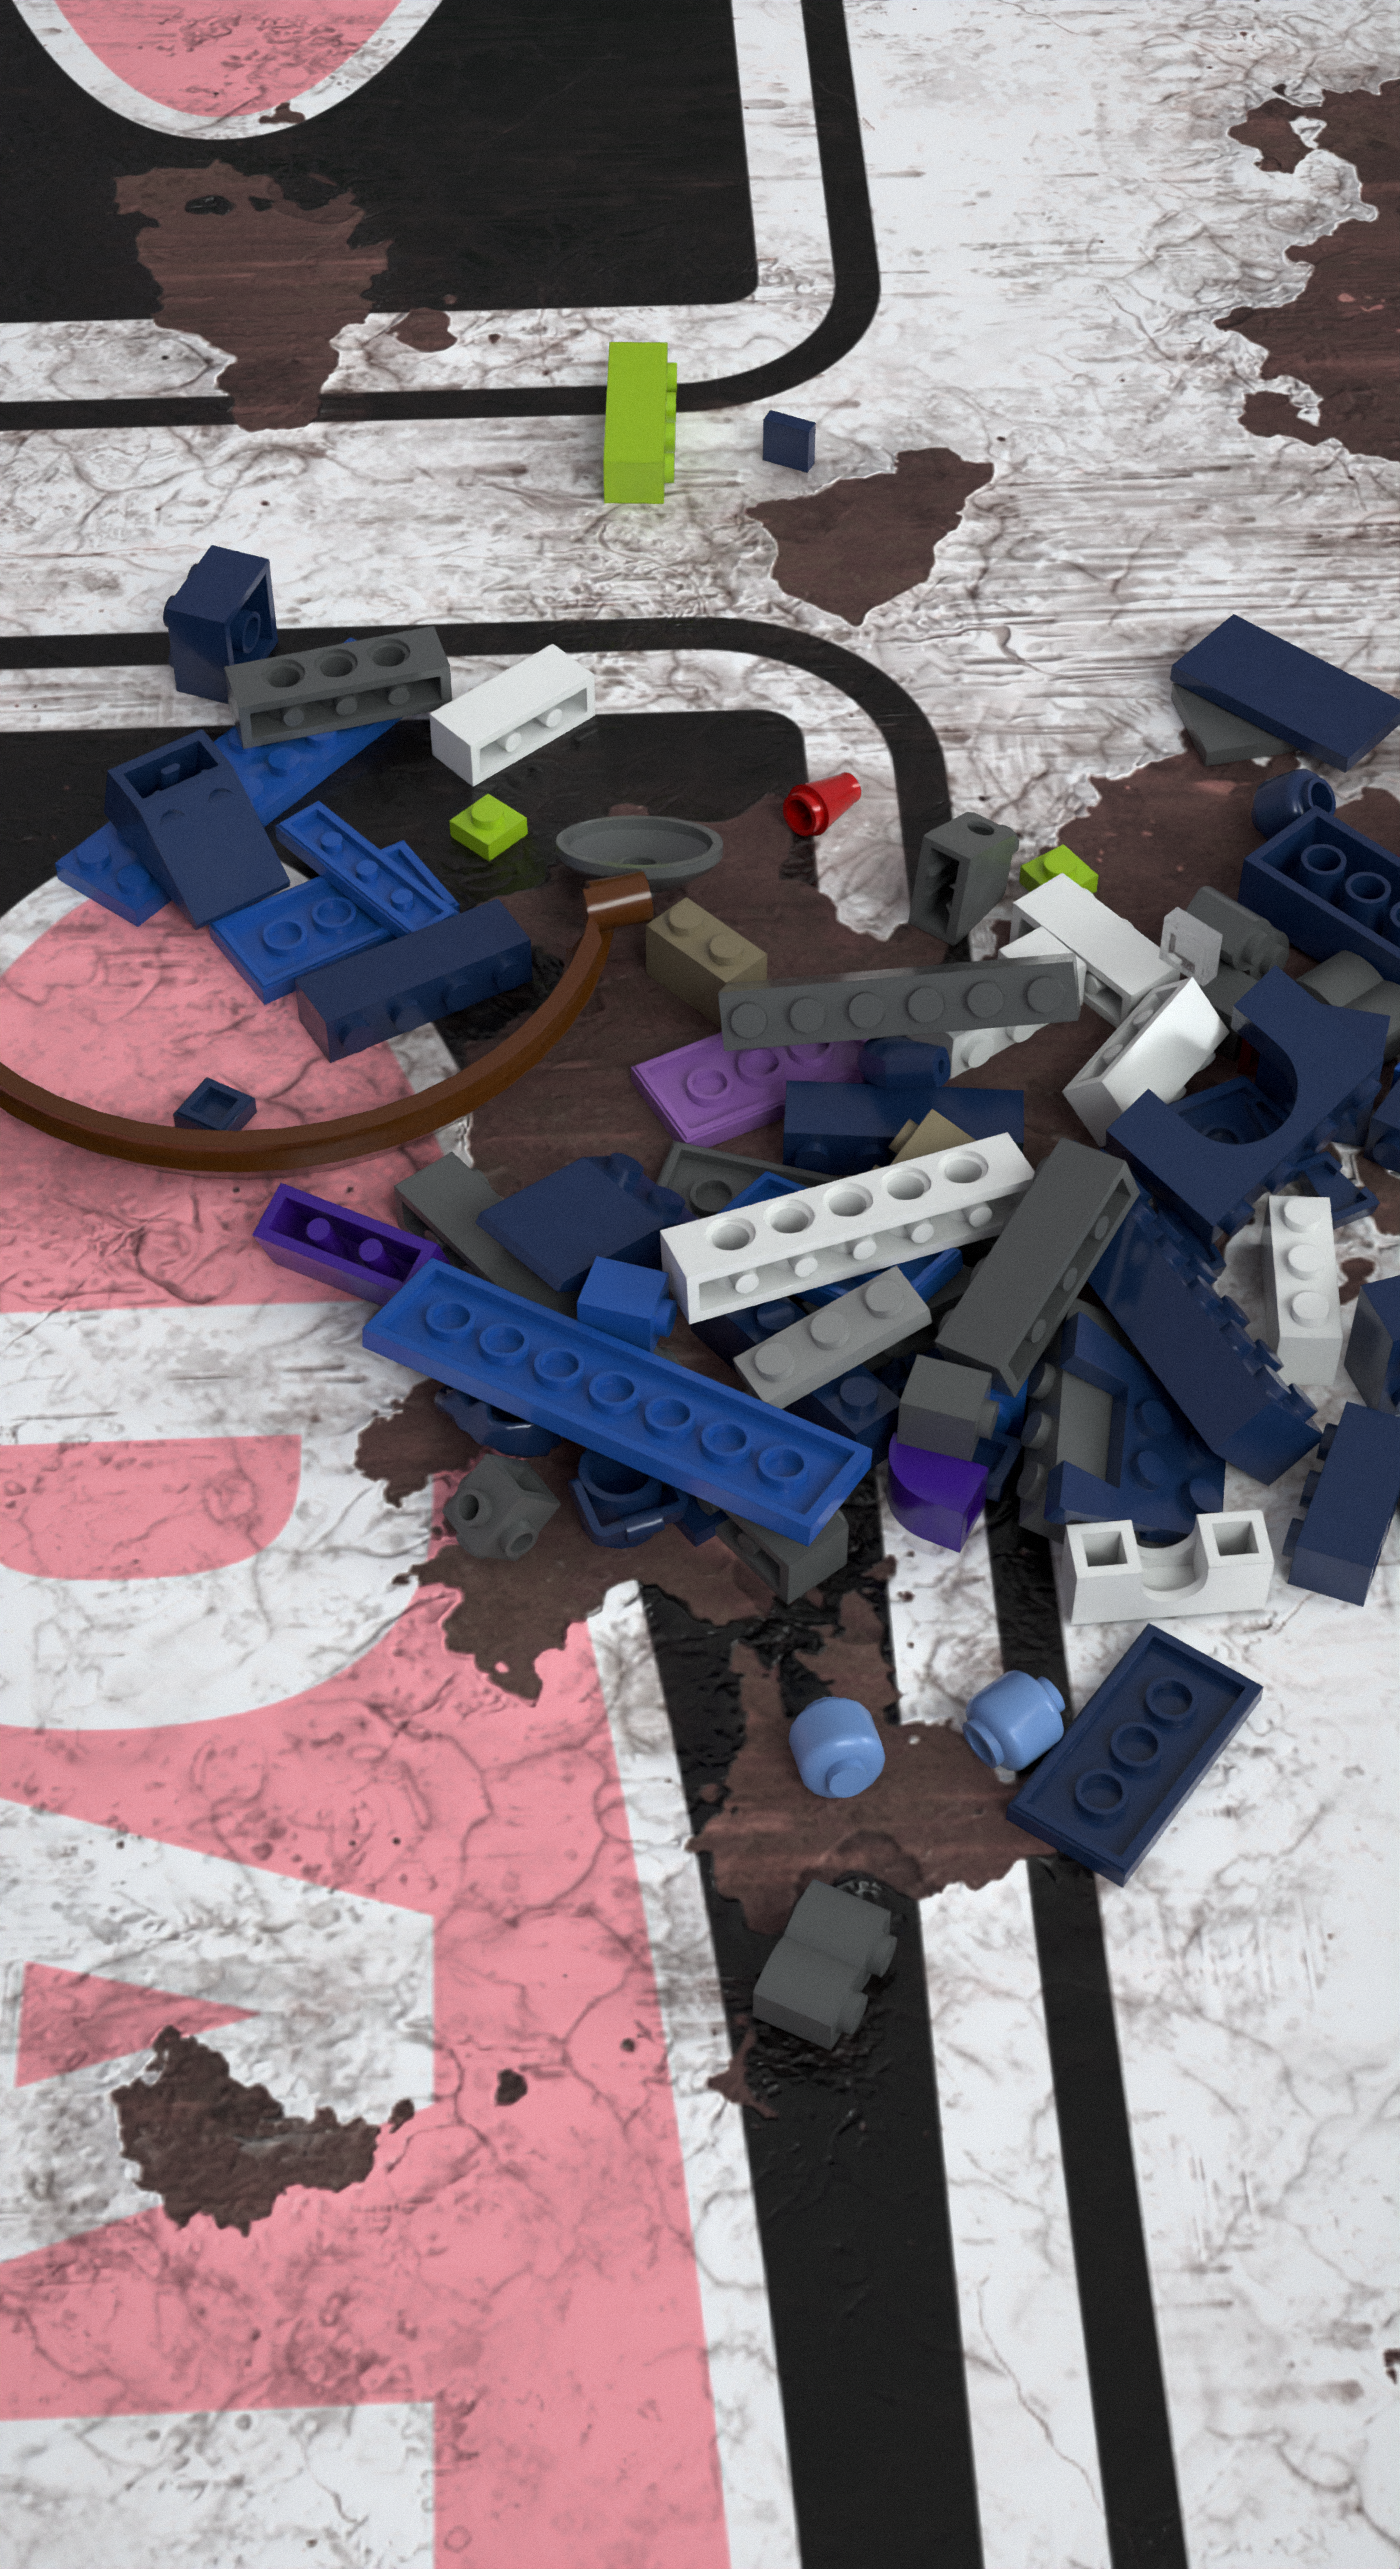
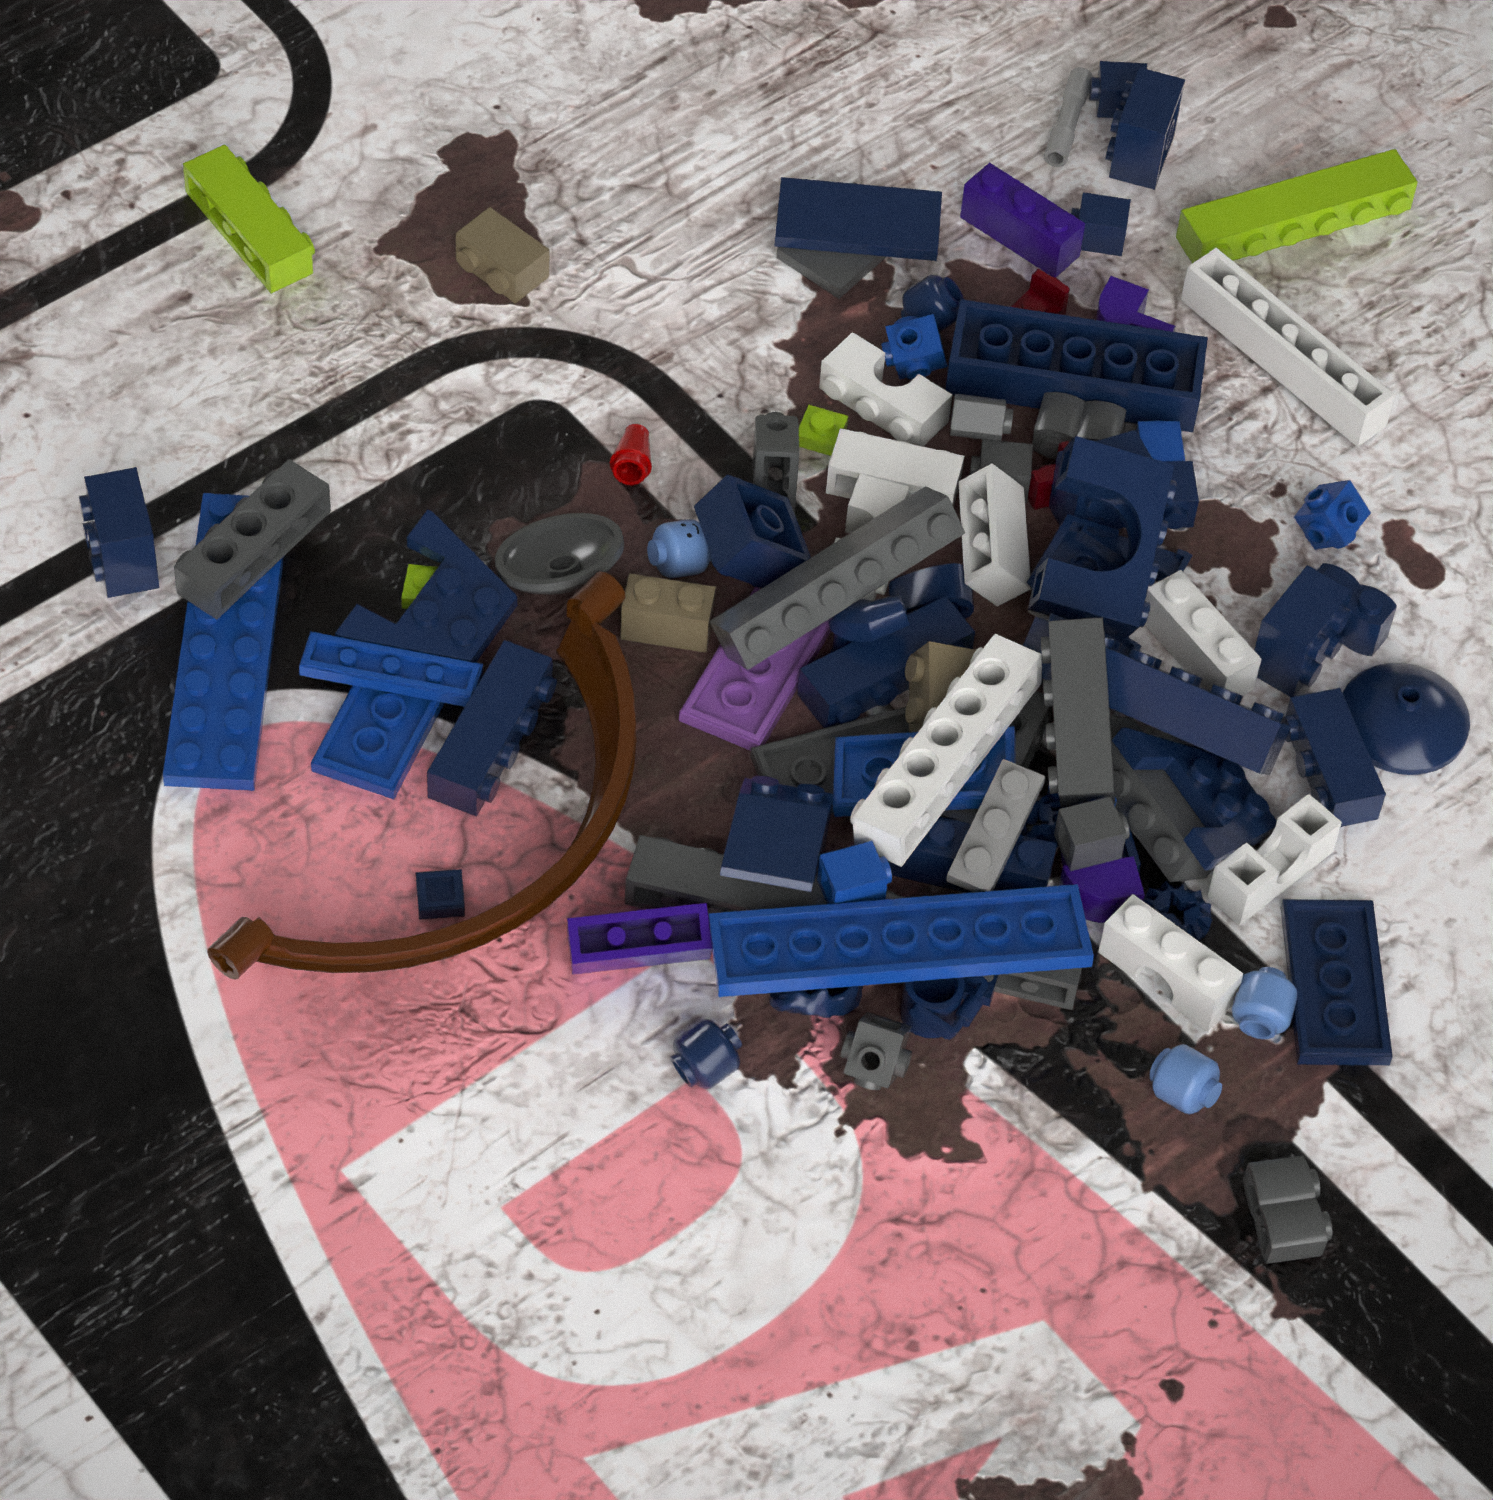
camera: 40 degrees left, 5 degrees up
dark blue slope [104,729,290,930] -> none
white brick [429,644,595,787] -> none
dark blue tile [763,410,816,473] -> none
clear tile [1159,907,1223,987] -> none
none -> dark blue wing [335,509,518,663]
none -> dark tan brick [456,207,550,304]
none -> medium blue head [647,519,712,579]
none -> dark blue head [670,1019,743,1089]
none -> dark blue brick [694,474,811,588]
none -> white arch [819,332,952,447]
none -> blue brick [881,314,948,380]
none -> dark blue panel [889,563,974,619]
none -> white arch [1098,894,1244,1032]
none -> dark blue gear [1143,880,1212,941]

